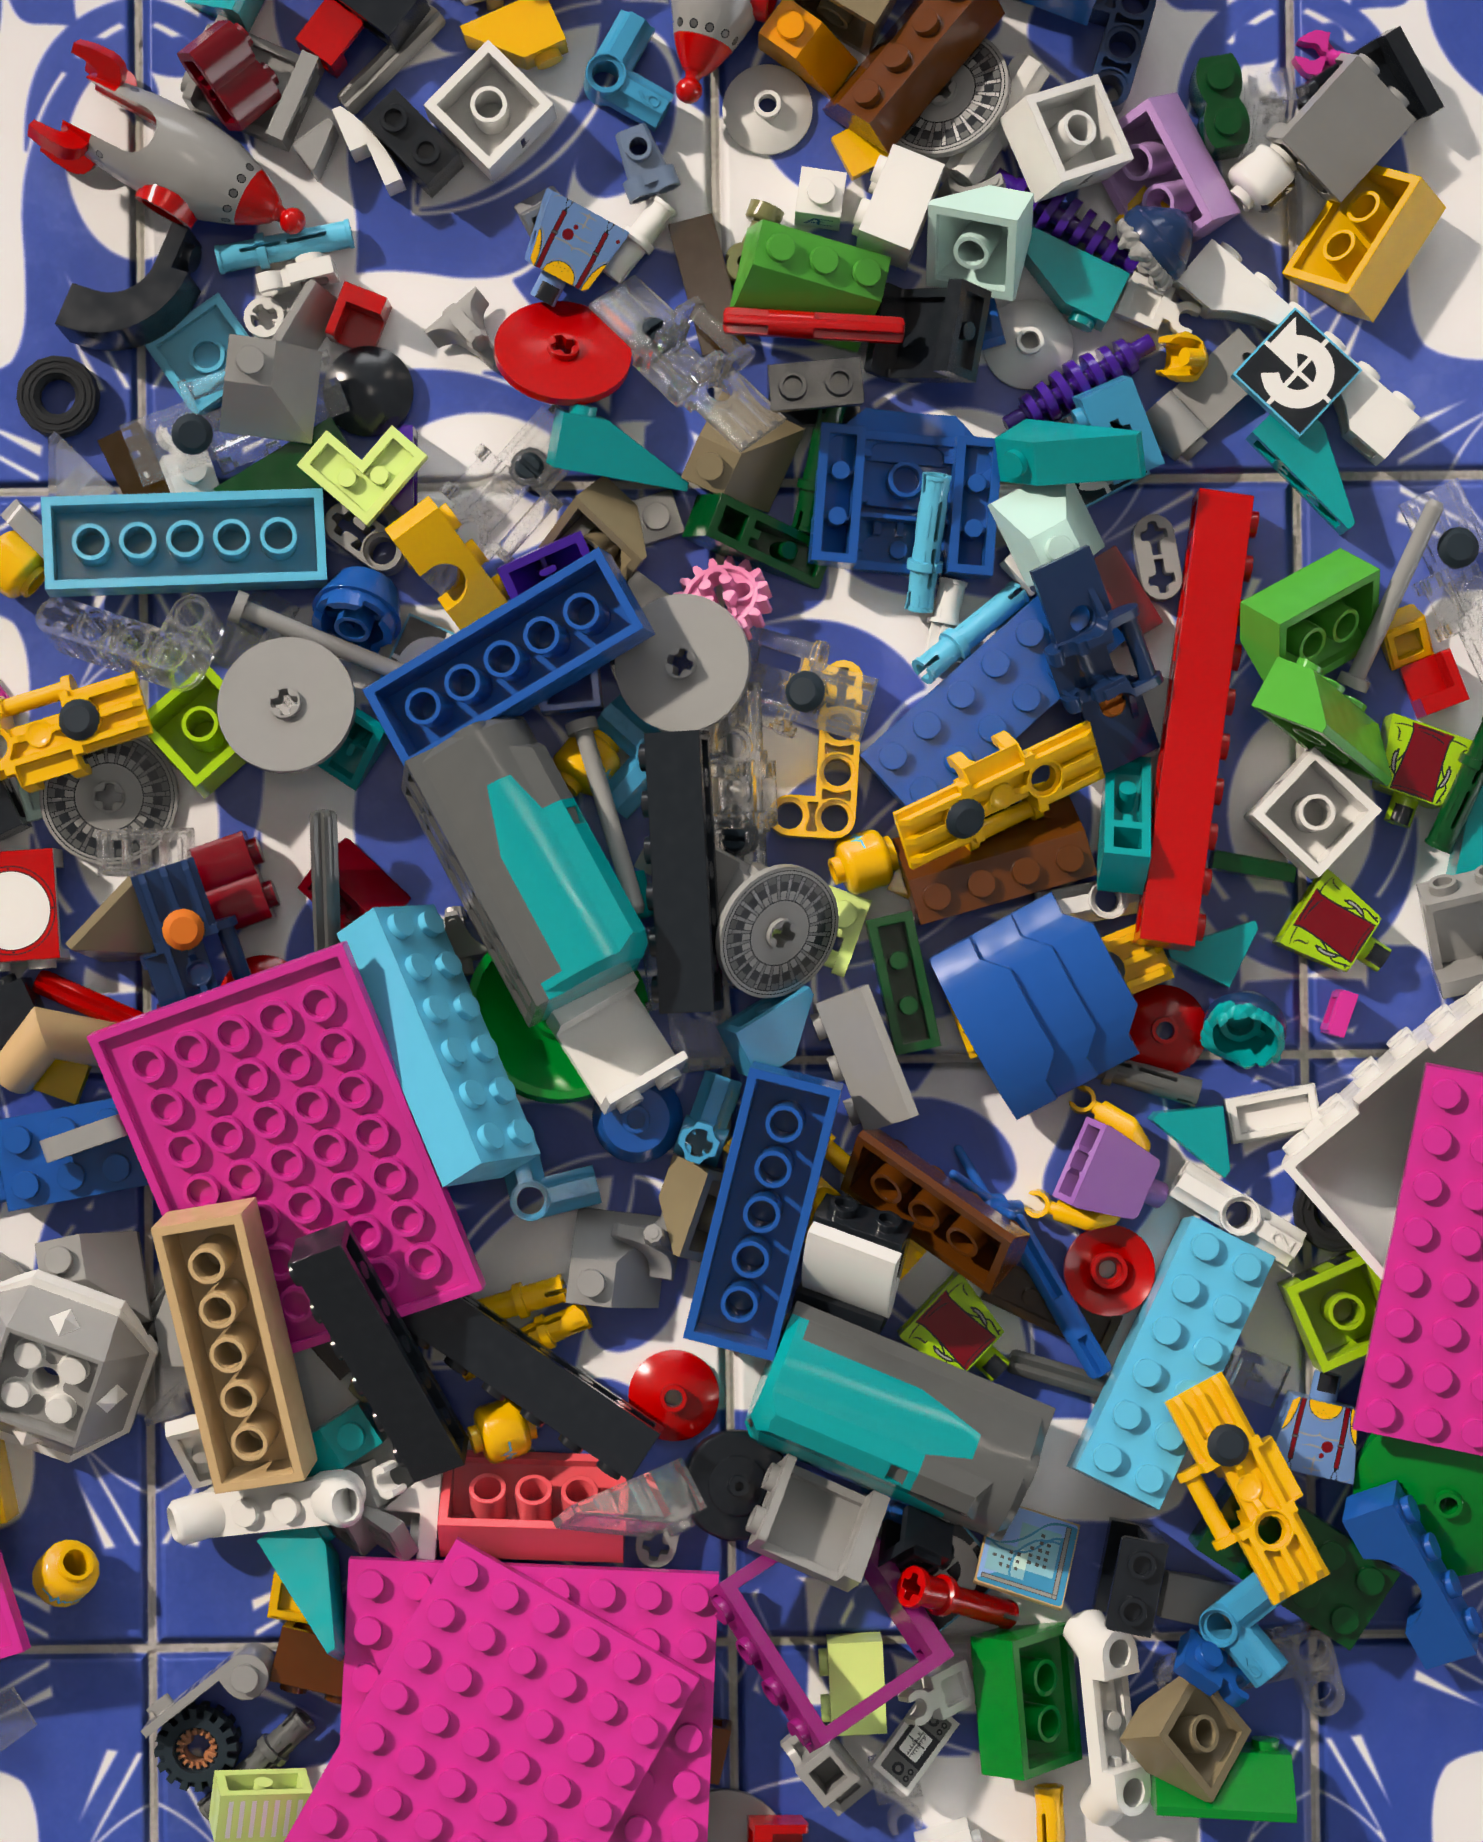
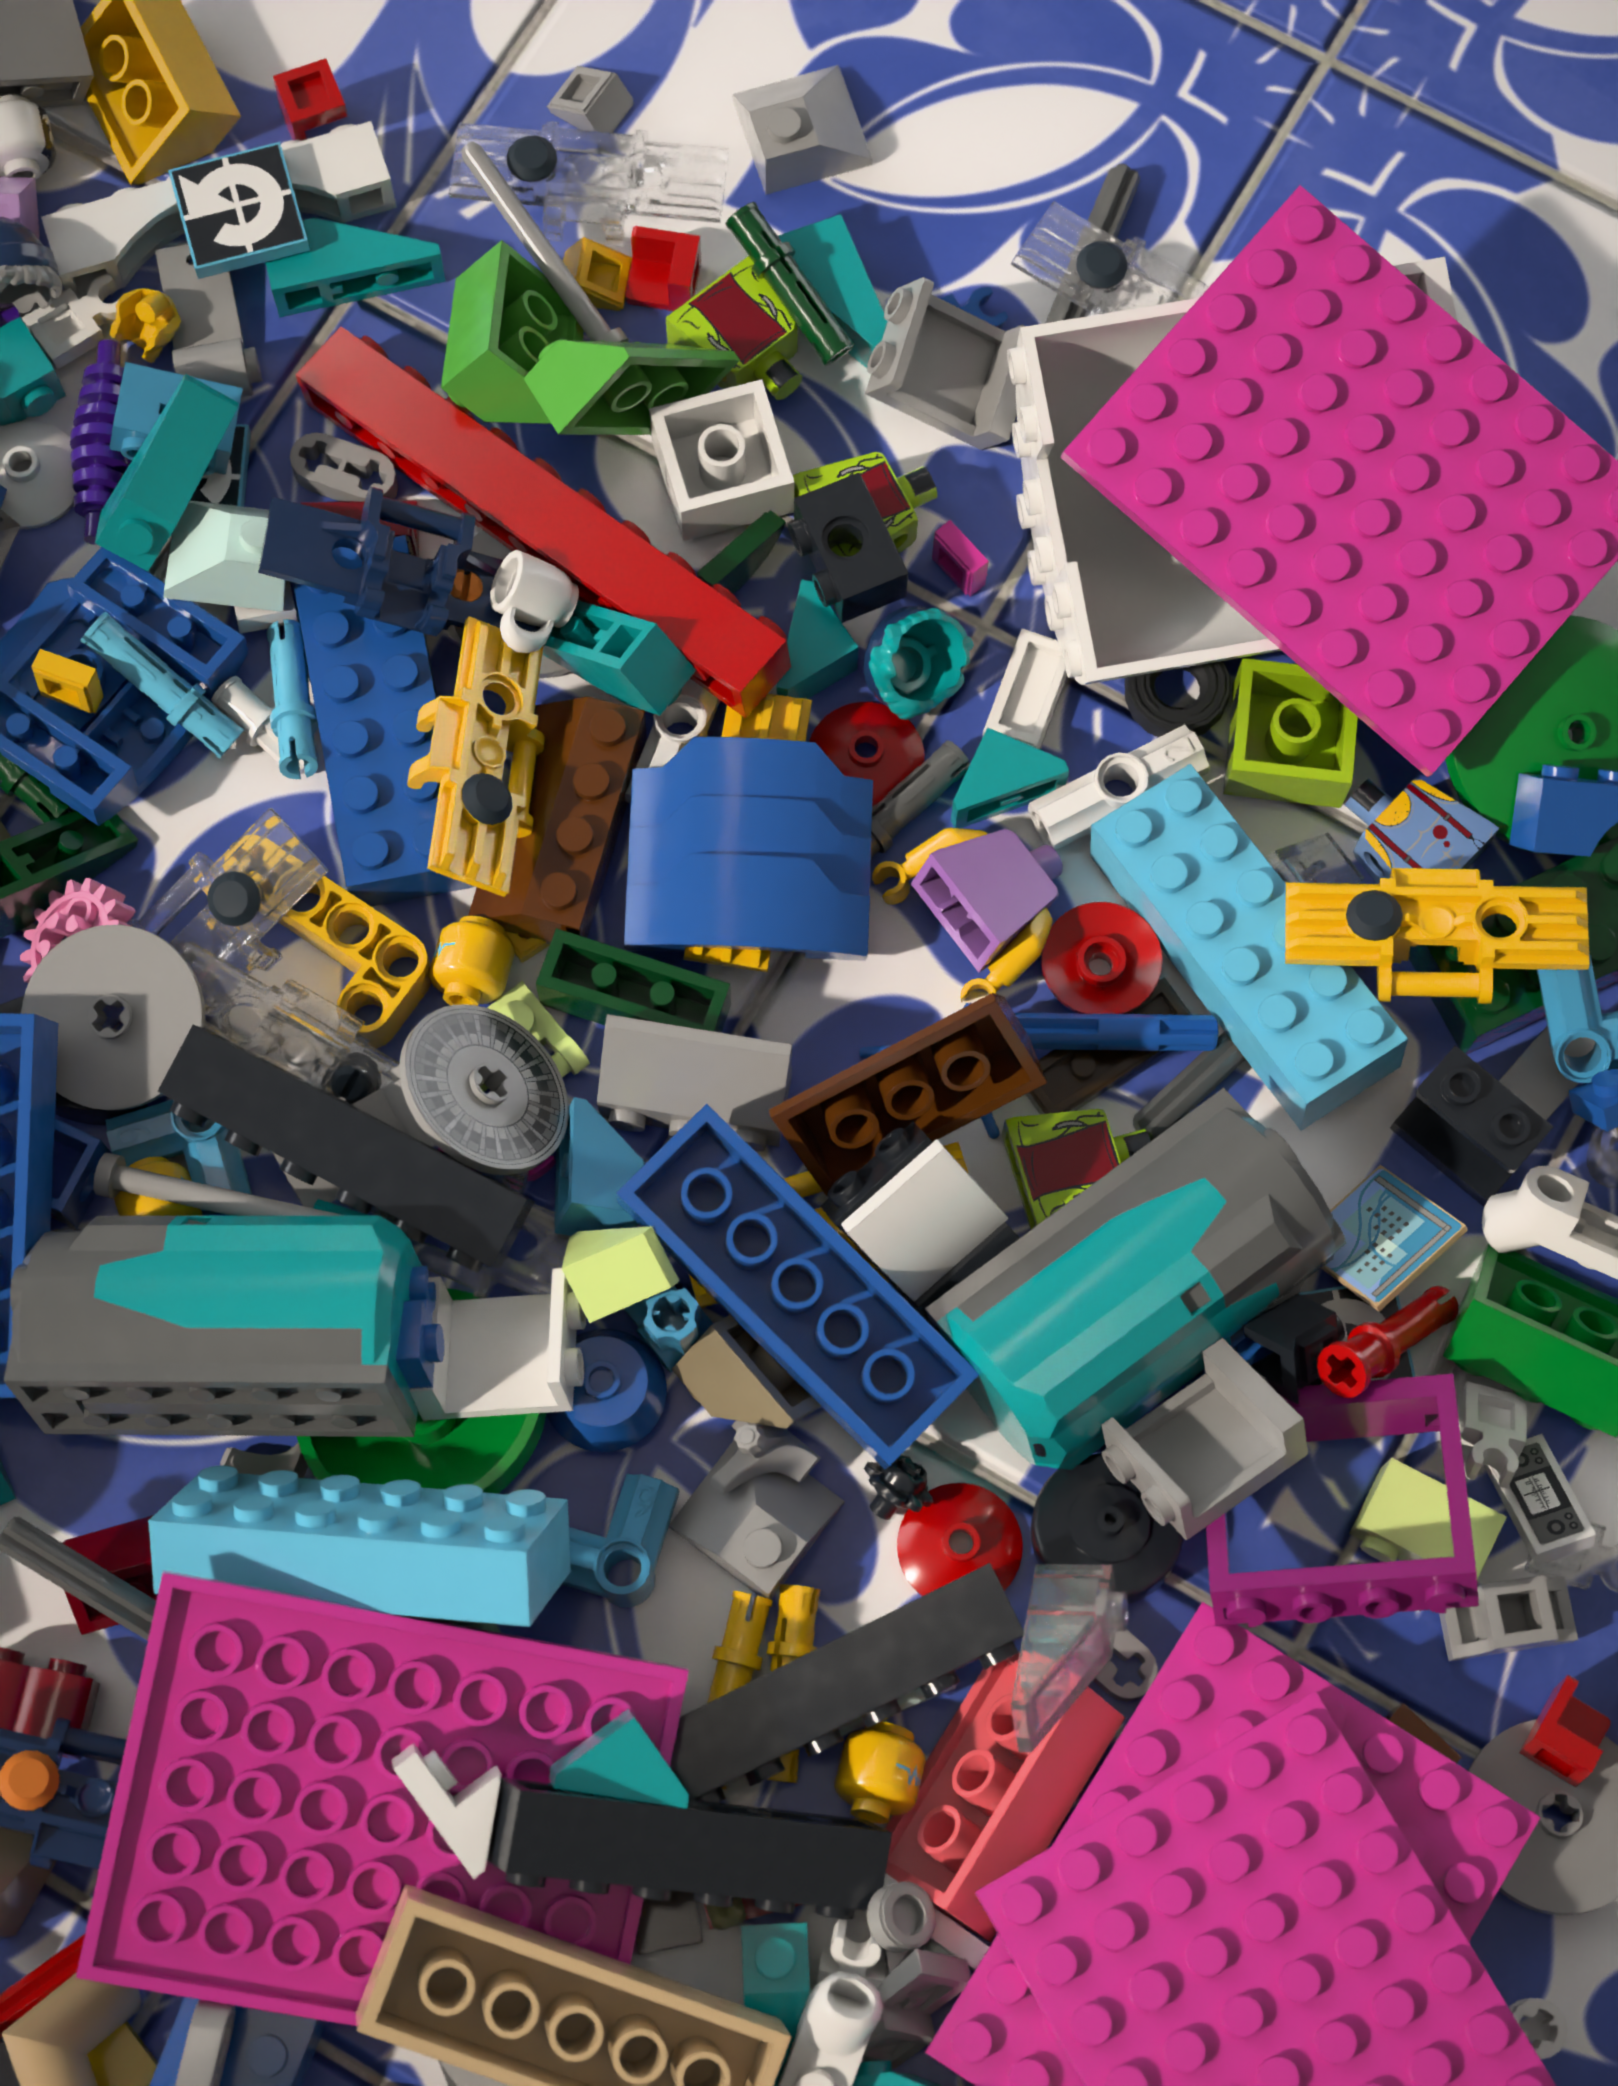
camera: 65 degrees left, 15 degrees down
none -> yellow tile [31,649,104,714]
none -> red panel [273,58,348,141]
none -> white slope [392,1743,501,1879]
none -> blue plate [396,1266,445,1389]
none -> white piece [490,550,579,653]
none -> teal slope [549,1709,689,1808]
none -> yellowish green slope [562,1226,679,1323]
none -> black brick [788,472,908,623]
none -> black plant [864,1454,934,1520]
none -> light grey tile [867,1881,936,1953]

